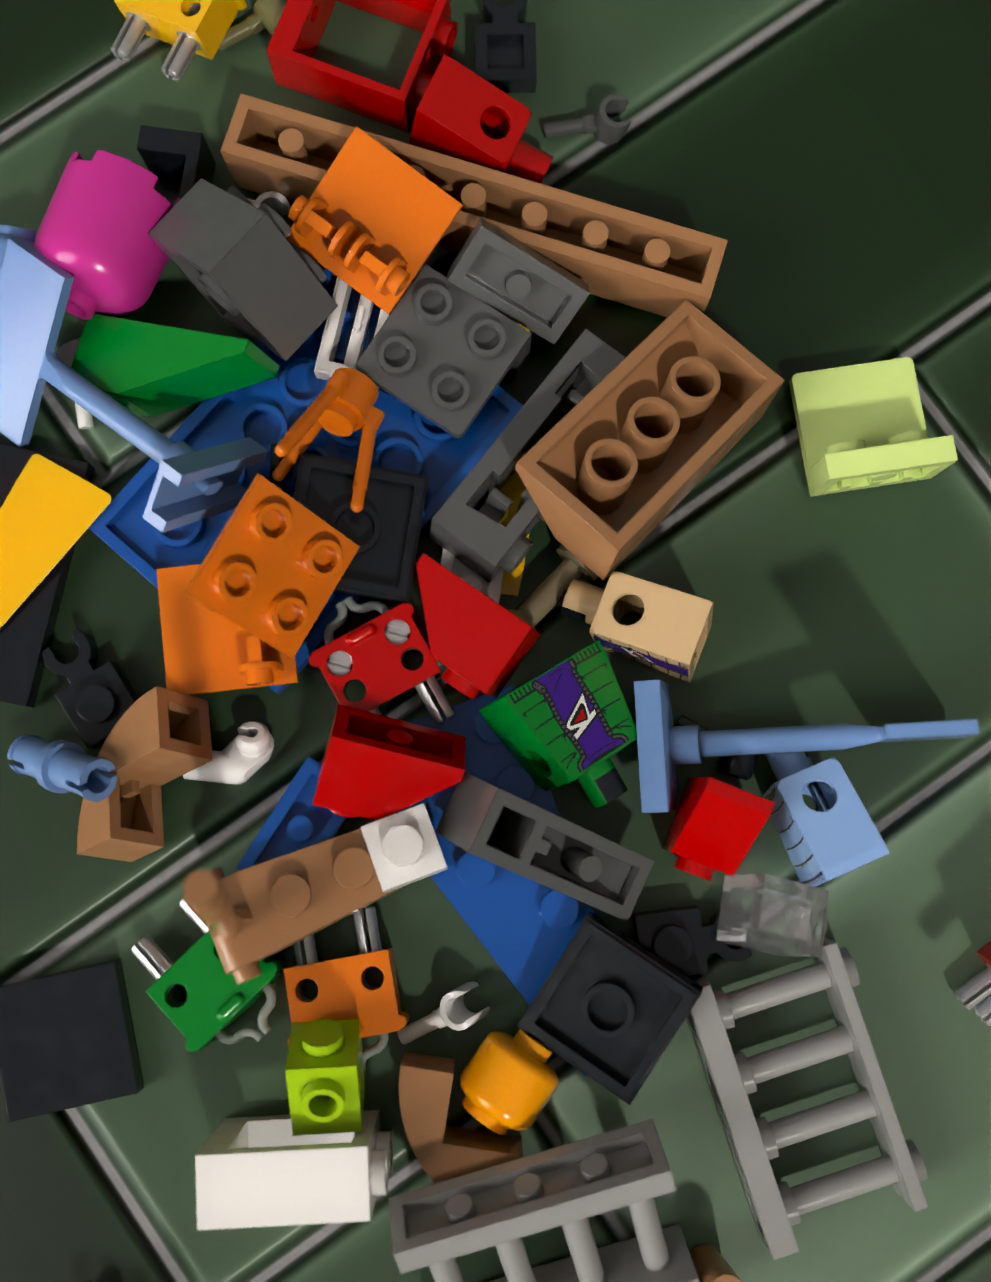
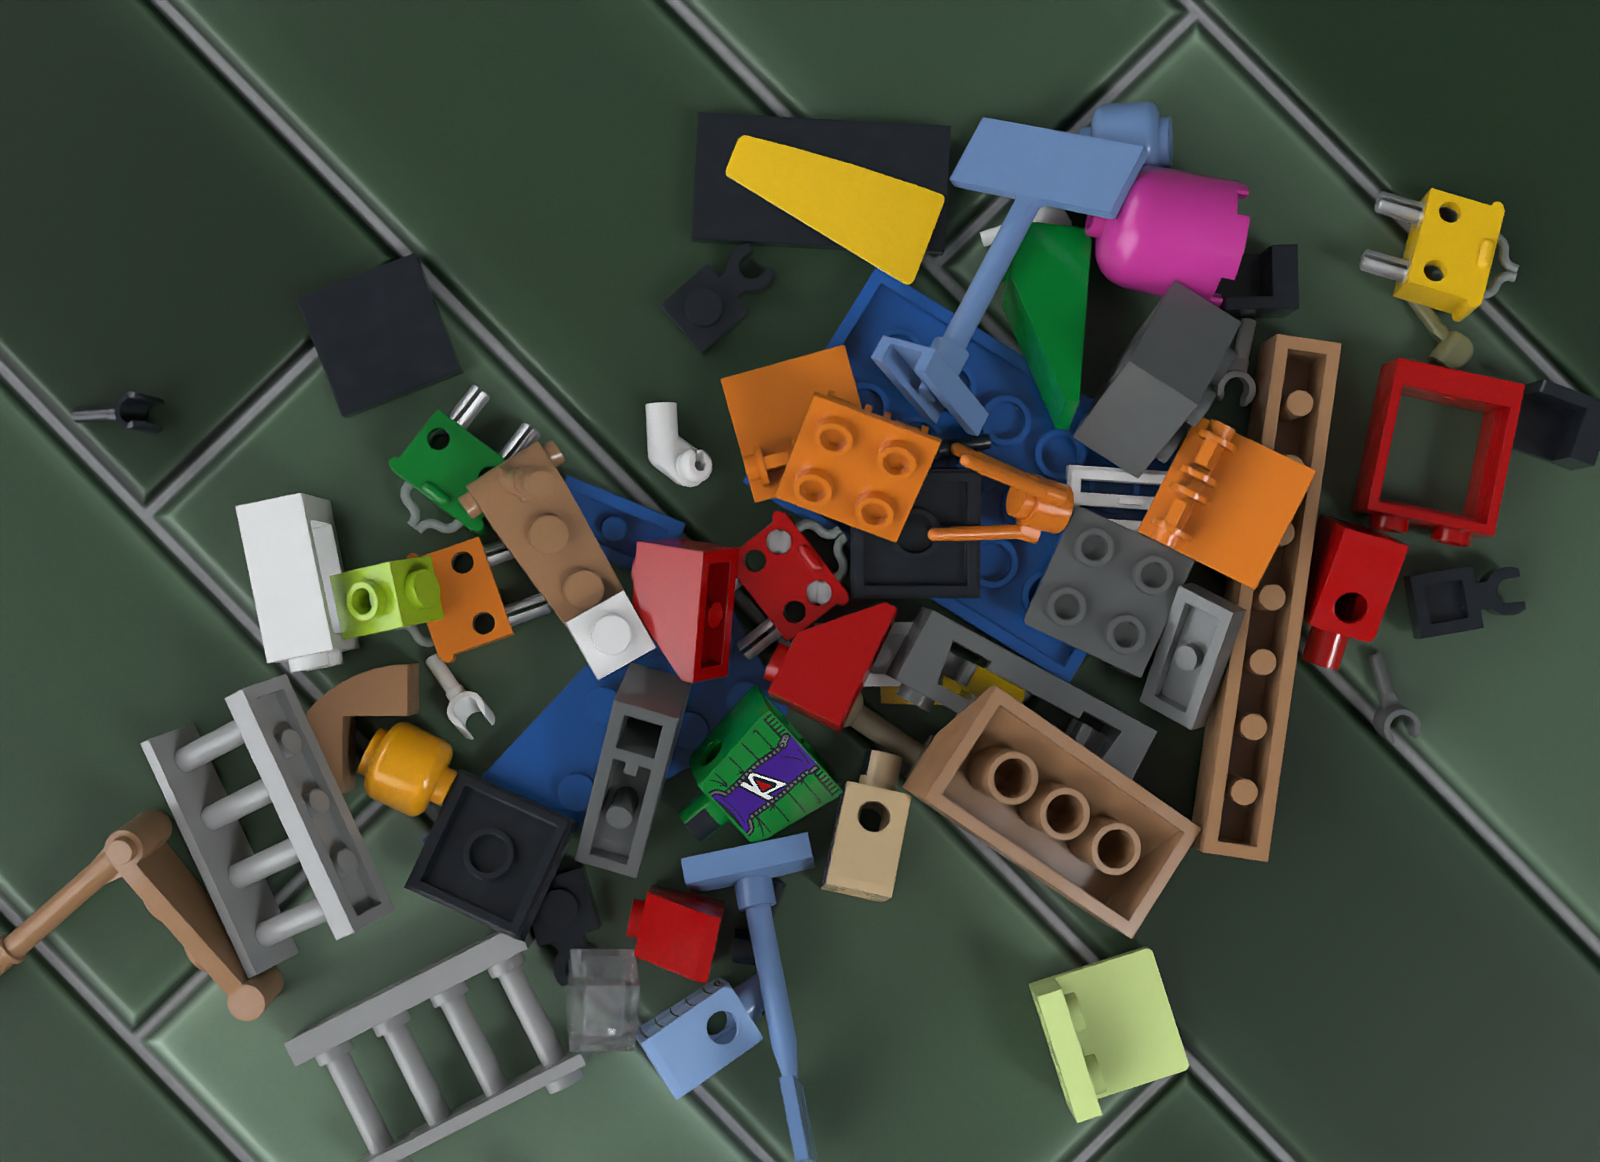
camera: 80 degrees right, 5 degrees up
medium blue pin [7,734,118,802] -> none
medium nougat brick [77,686,213,862] -> none

